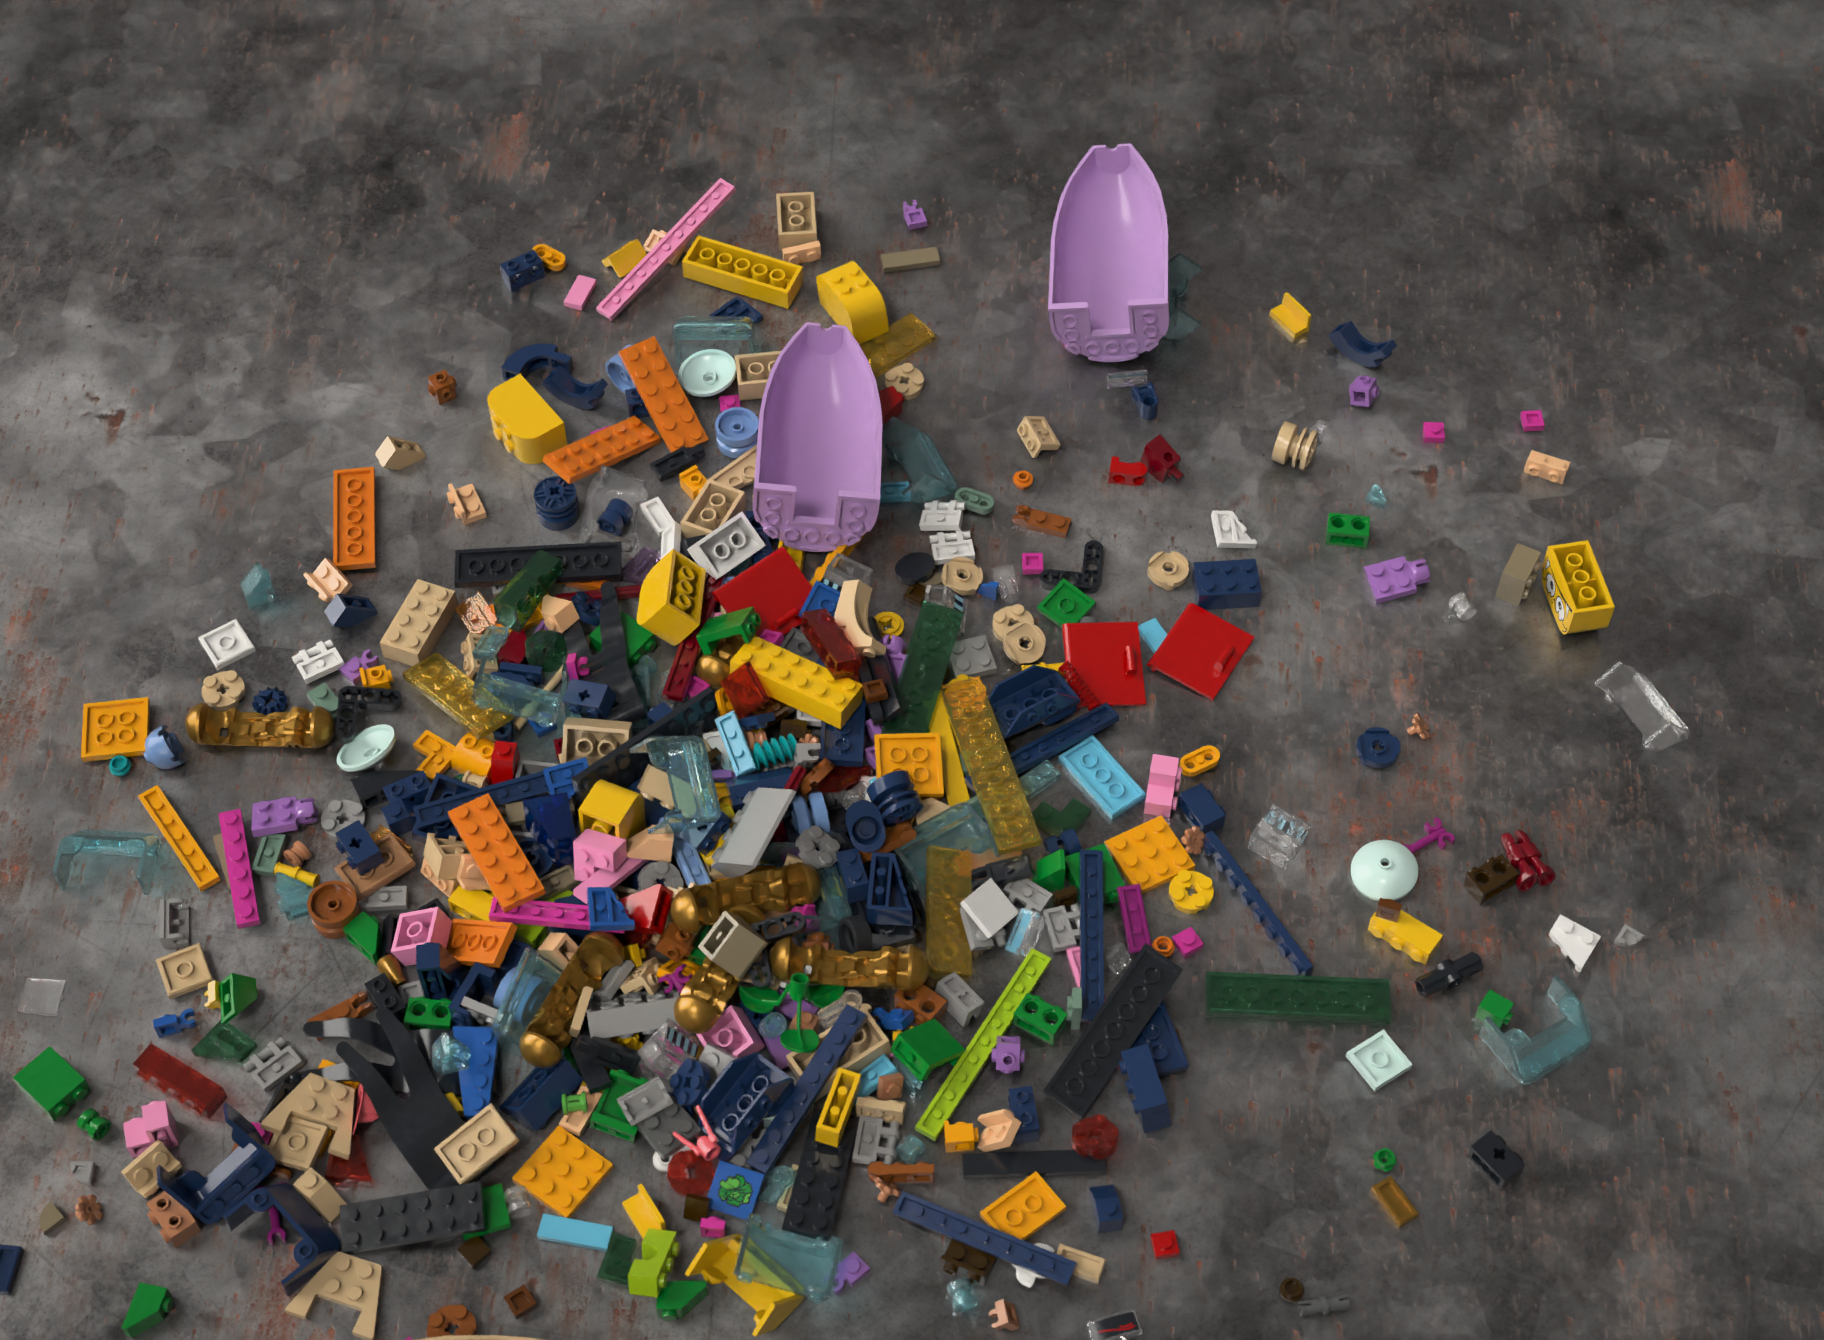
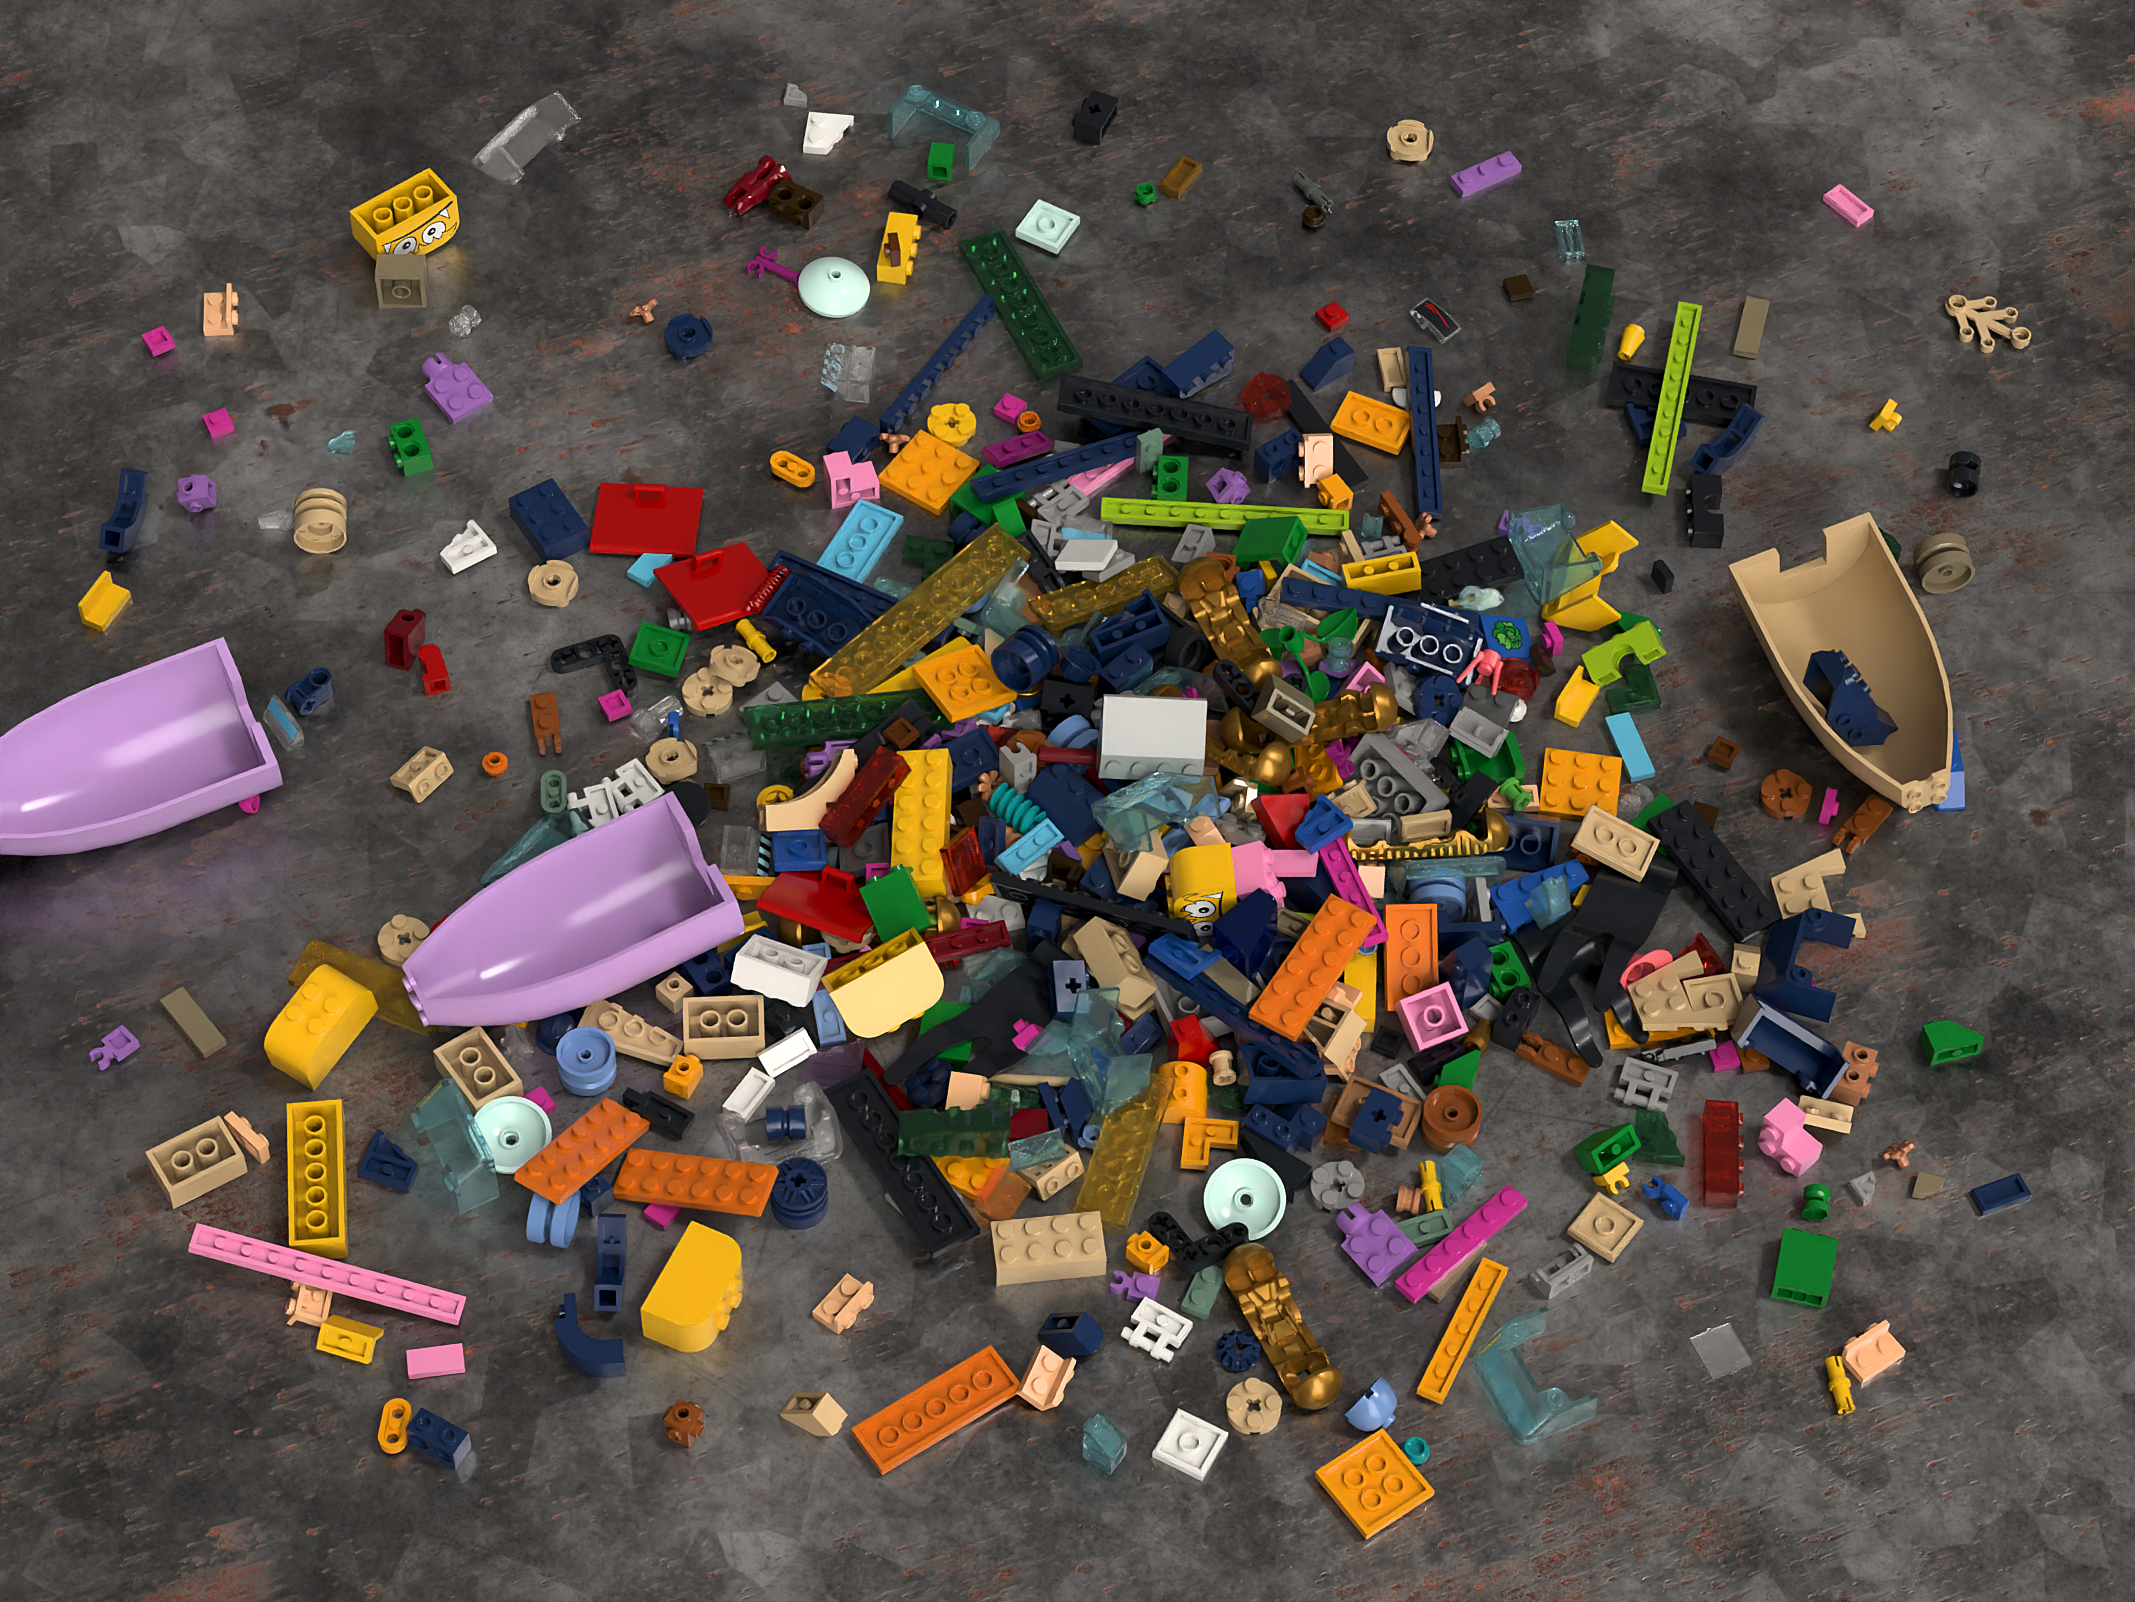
camera: 120 degrees left, 0 degrees up
none -> dark blue plate [1109,1012,1164,1068]

